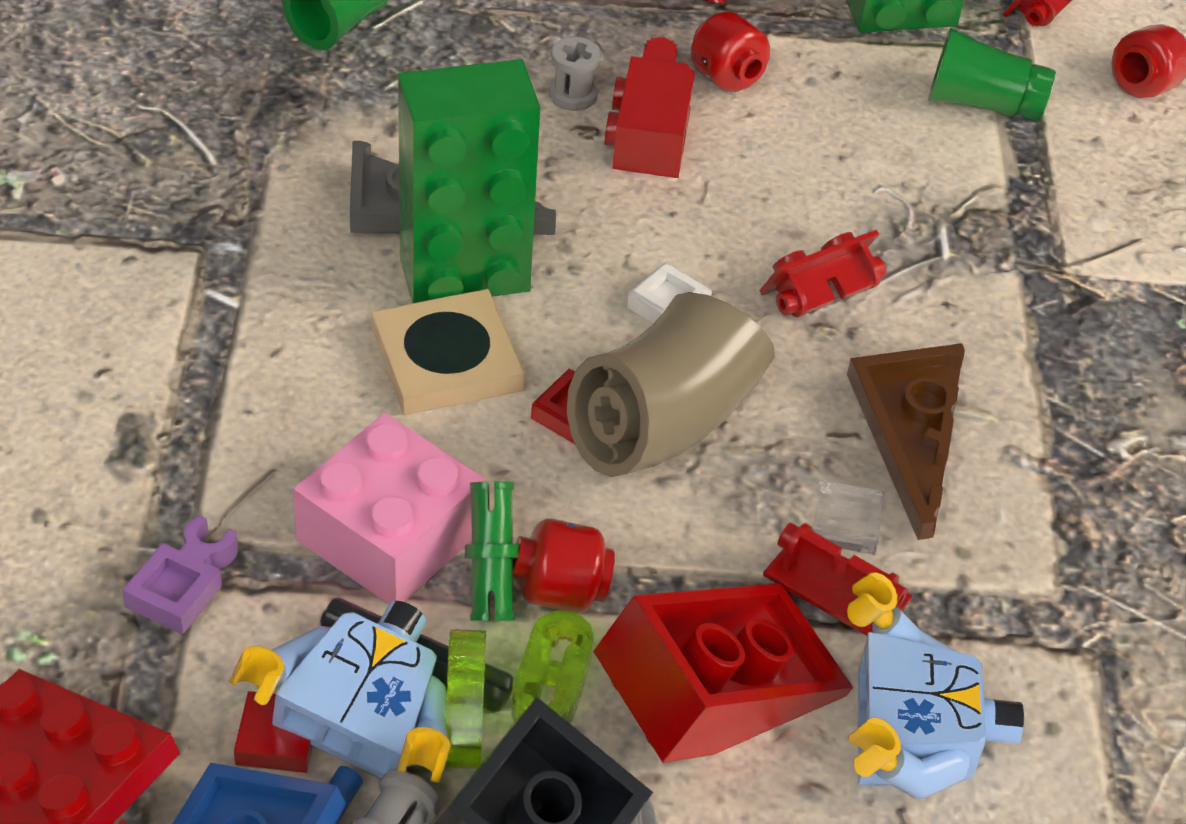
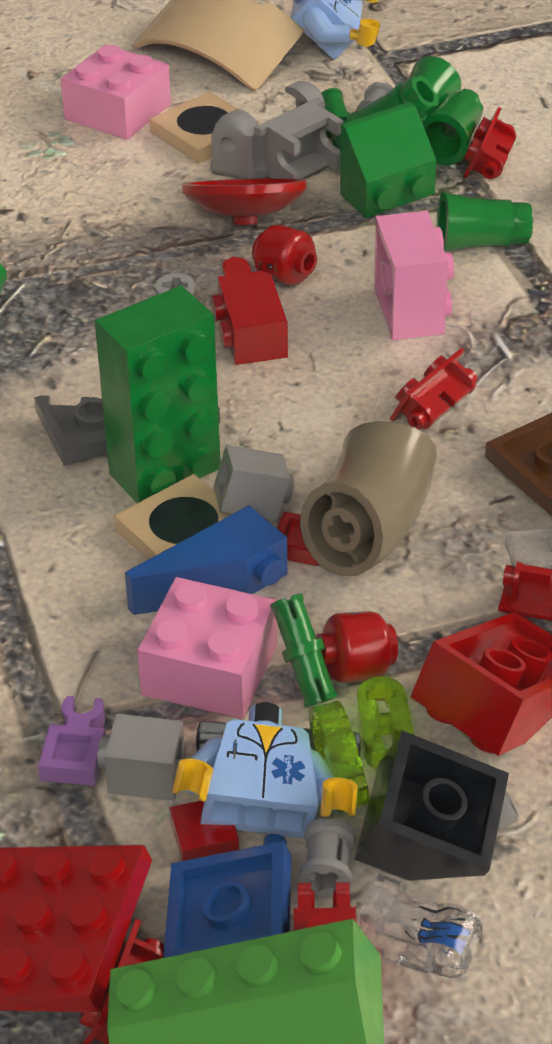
camera: 15 degrees left, 5 degrees down
white tile [627,262,712,323] -> none
none -> light grey brick [97,714,185,801]
none -> blue slope [125,505,288,615]
none -> light grey brick [213,445,294,521]
none -> bright pink brick [374,211,454,340]

